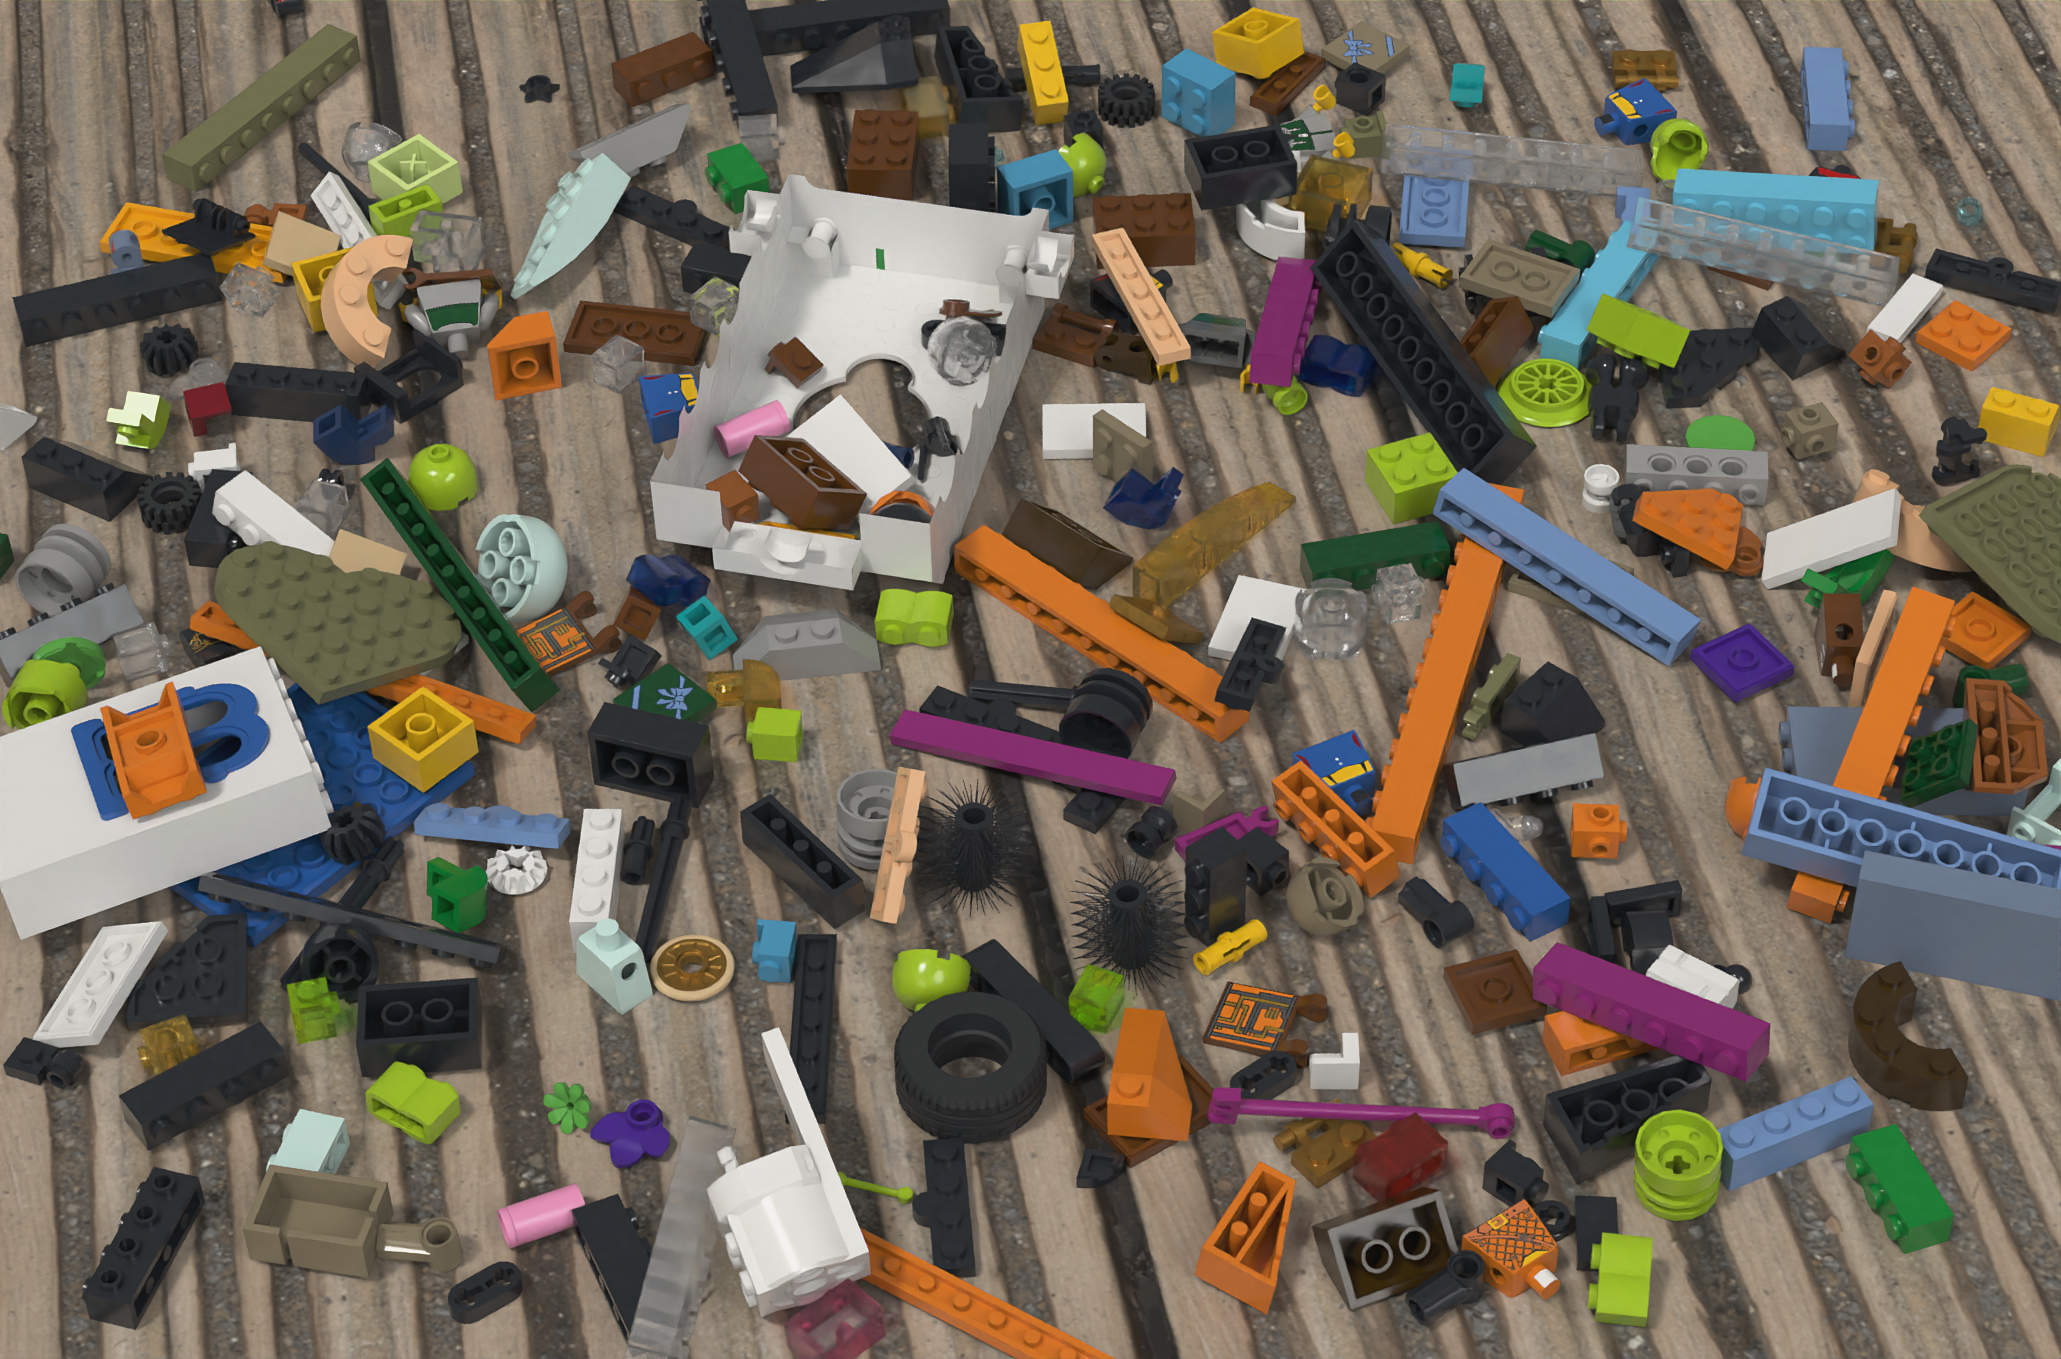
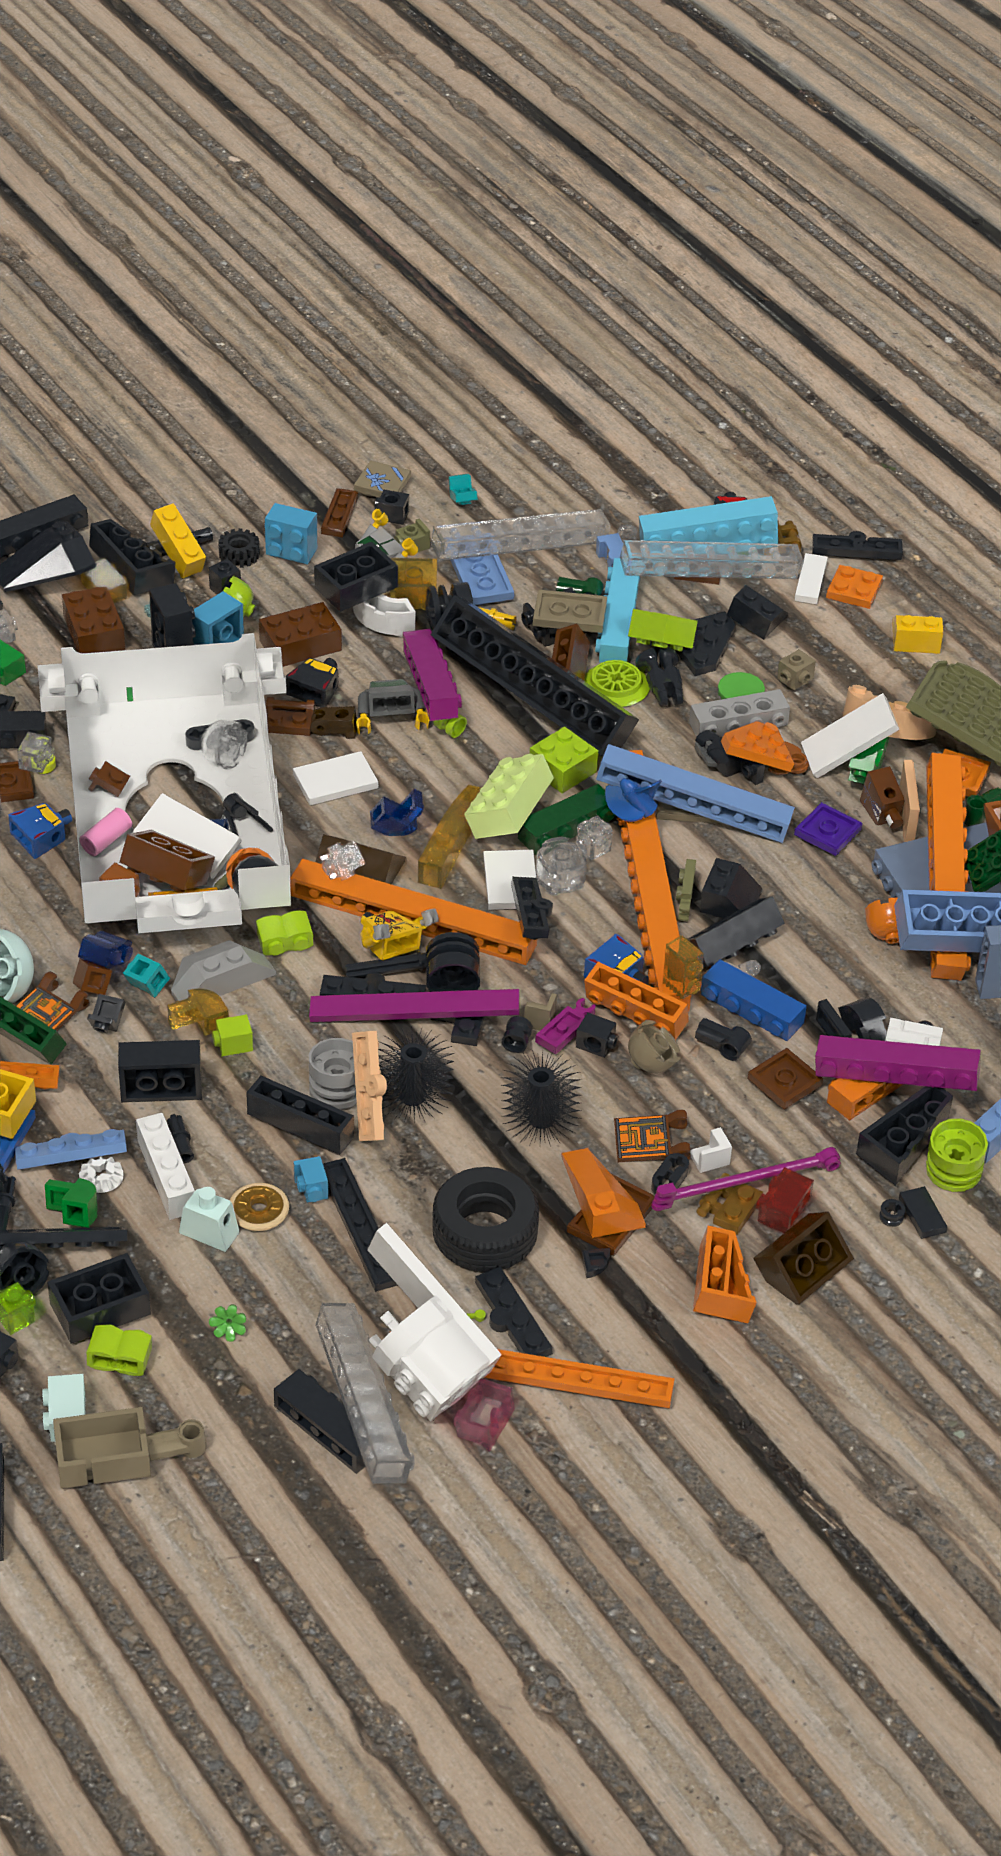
camera: 25 degrees left, 0 degrees up
black beam [448,1261,523,1324] -> none
bright pink pin [497,1183,585,1249] -> none
dark purple plate [590,1099,670,1168] -> none
dark green tile [613,663,717,722] -> none
black axle [635,796,692,963] -> none
lime cylinder [891,949,971,1012] -> none
reddish brown plate [939,299,1002,322] -> none
black beam [961,939,1105,1084] -> none
clear neon green brick [1069,964,1124,1034] -> none
light nougat plate [1092,228,1191,366] -> none
dark tan plate [1093,409,1153,500] -> none
pearl gold plate [1109,594,1204,645] -> none
black brick [1184,826,1247,947] -> none
yellow pin [1193,919,1267,976] -> none
yellow brick [1212,7,1304,79] -> none
clear blue brick [1298,335,1377,397] -> none
black piece [1405,1250,1485,1326] -> none
orange torso [1461,1199,1561,1299] -> none
black brick [1482,1139,1549,1207] -> none
orange brick [1570,803,1627,859] -> none
white wheel [1582,464,1619,514] -> none
lime brick [1587,1232,1653,1327] -> none
blue torso [1594,78,1677,146] -> none
black tile [1604,880,1683,928] -> none
pearl gold plate [1611,49,1679,91] -> none
lime hair [1650,118,1709,186] -> none
medium blue brick [1800,47,1855,151] -> none
dark orange brick [1849,329,1912,388] -> none
black piece [1932,416,1987,483] -> none
clear light blue hinge [1956,197,1983,226] -> none
none -> clear brick [320,841,366,881]
none -> yellow torso [360,908,439,960]
none -> yellowish green brick [464,754,554,839]
none -> blue piece [605,778,662,822]
none -> clear yellow brick [662,935,704,999]

